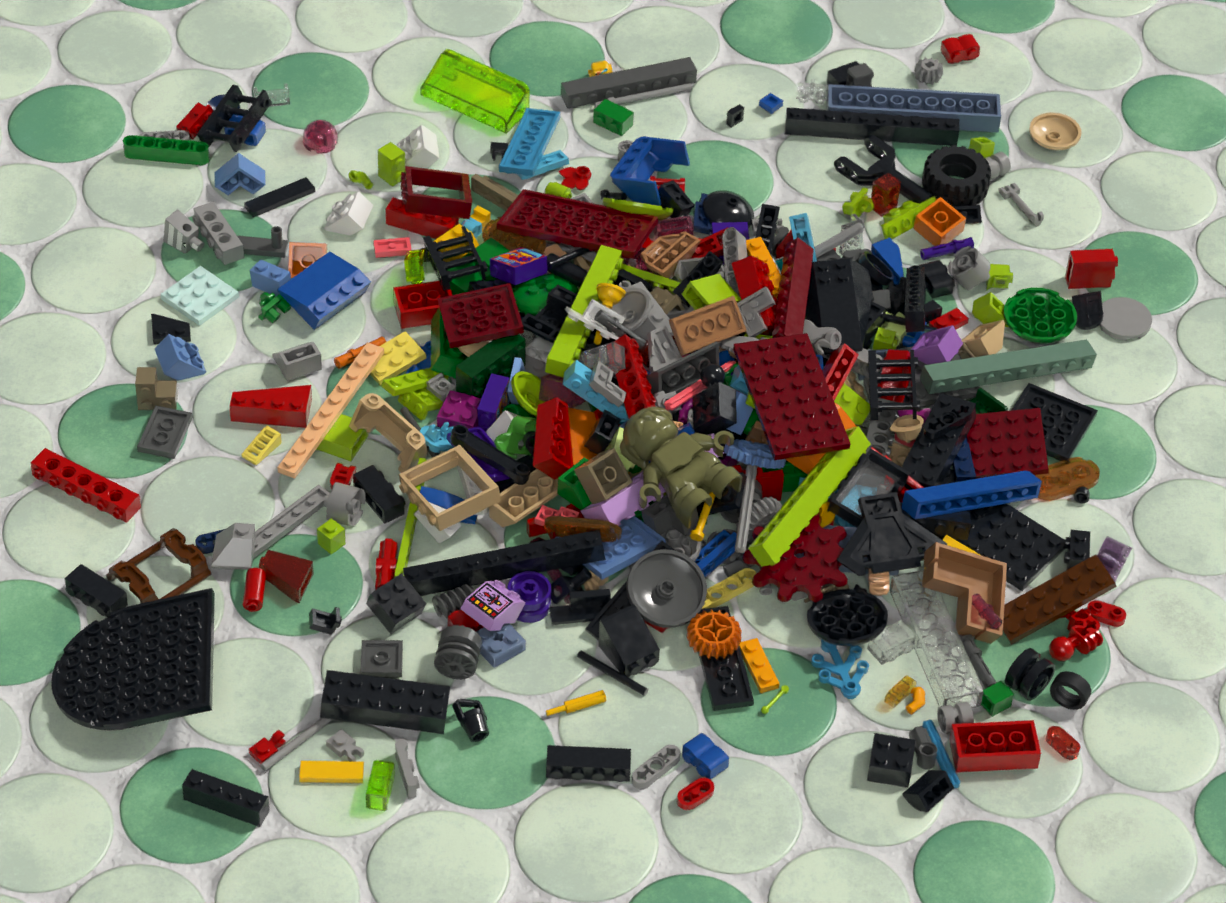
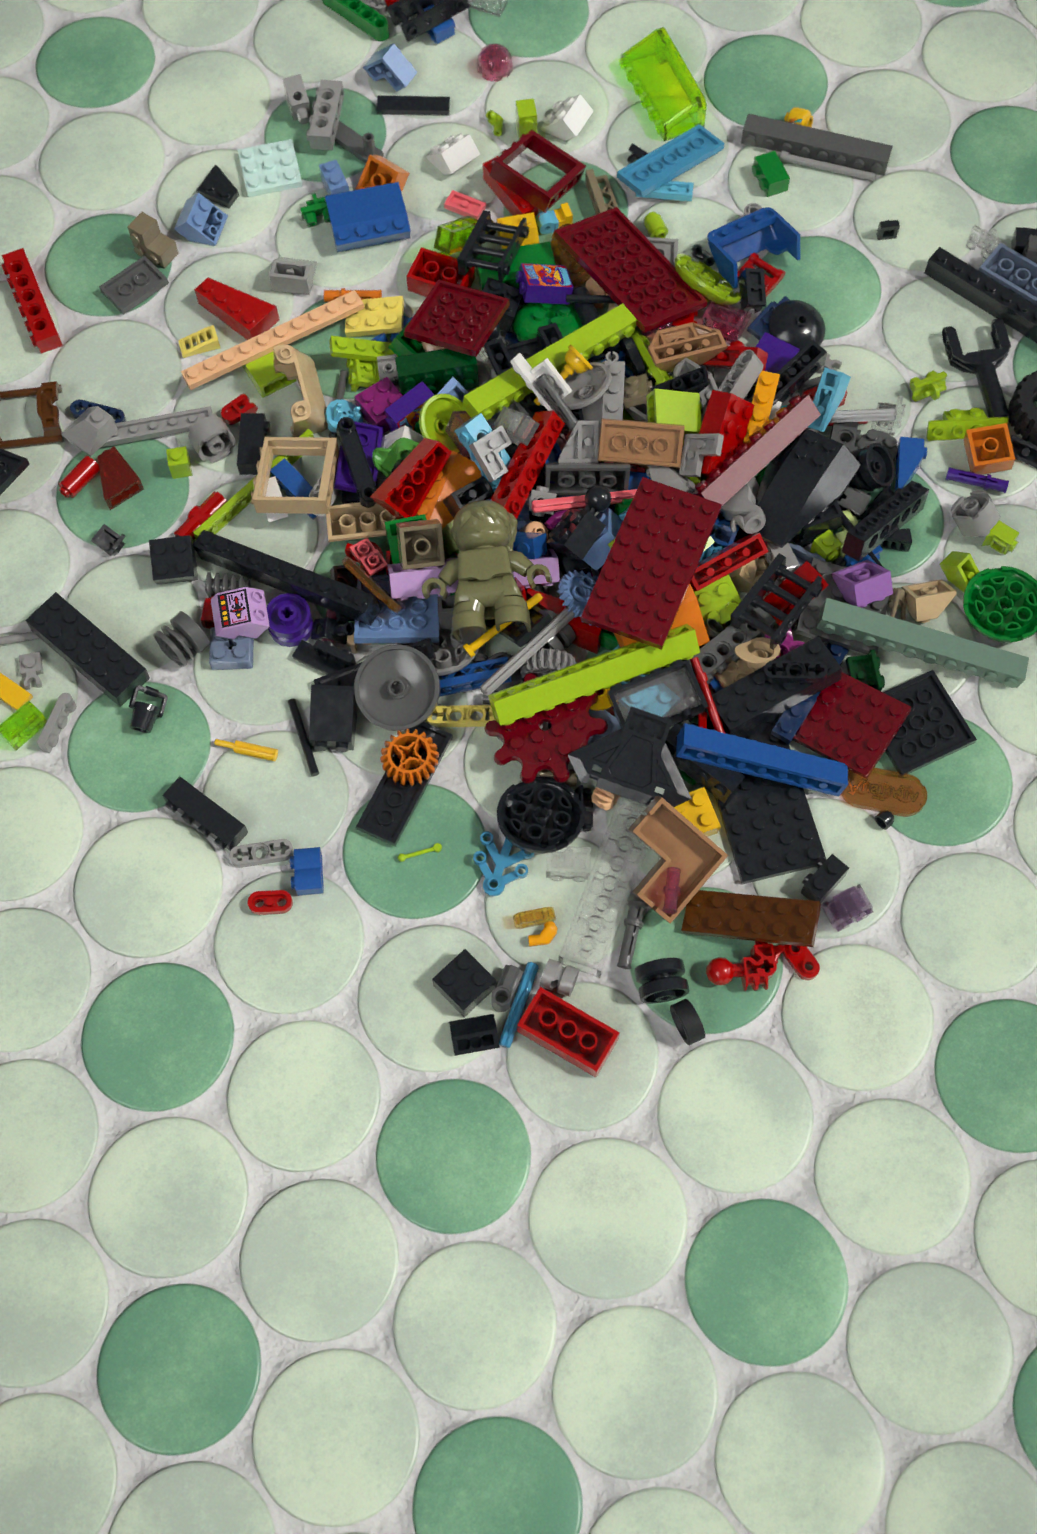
camera: 40 degrees right, 20 degrees up
dark grey plate [361,640,403,677] -> none
red plate [559,166,591,190] -> none
light orange plate [739,638,780,693] -> none
blue plate [759,93,783,114] -> none
clear red brick [871,173,901,217] -> none
black brick [919,260,955,298] -> none
red plate [929,308,969,331] -> none
green brick [979,681,1014,717] -> none
clear red beam [1046,726,1080,760] -> none

